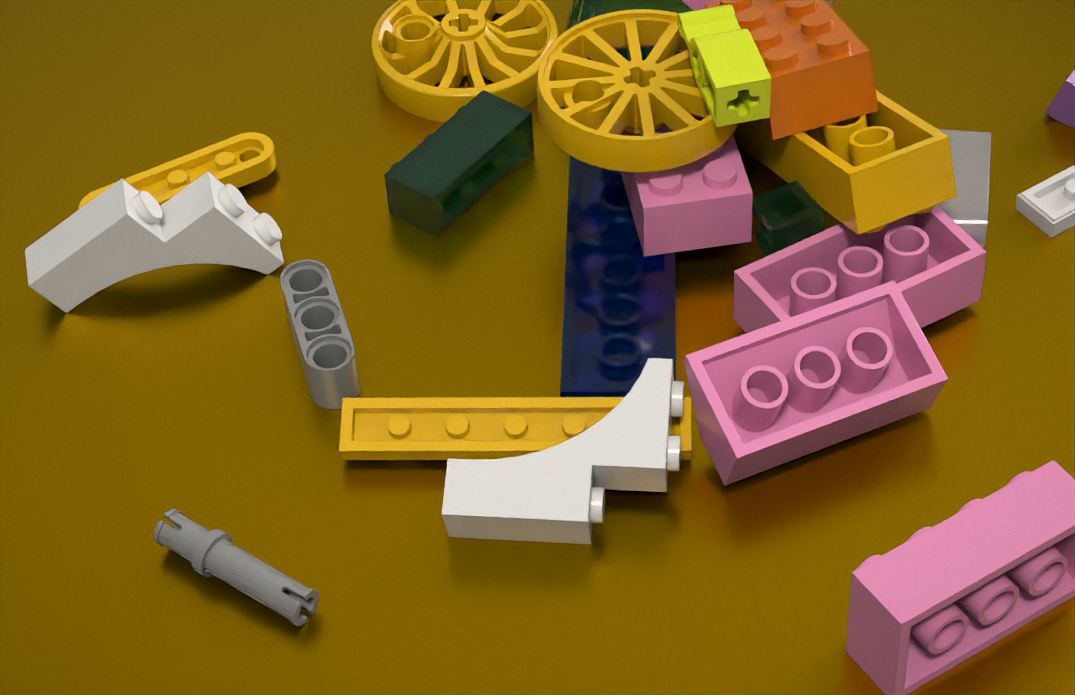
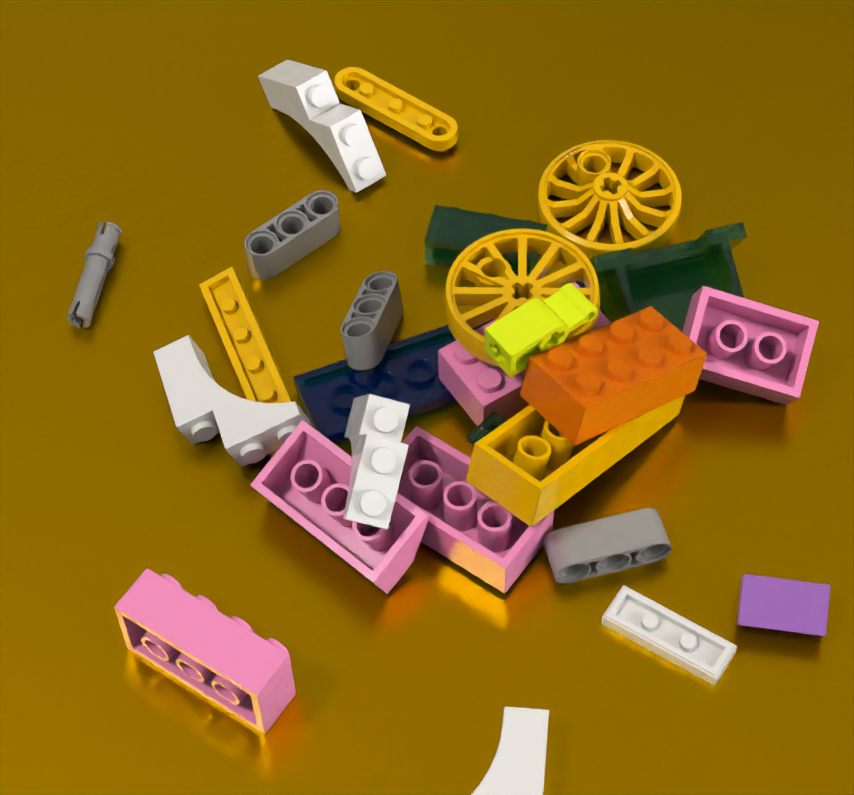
camera: 65 degrees right, 10 degrees up
none -> light grey beam [340,271,404,370]
none -> white arch [343,394,410,530]

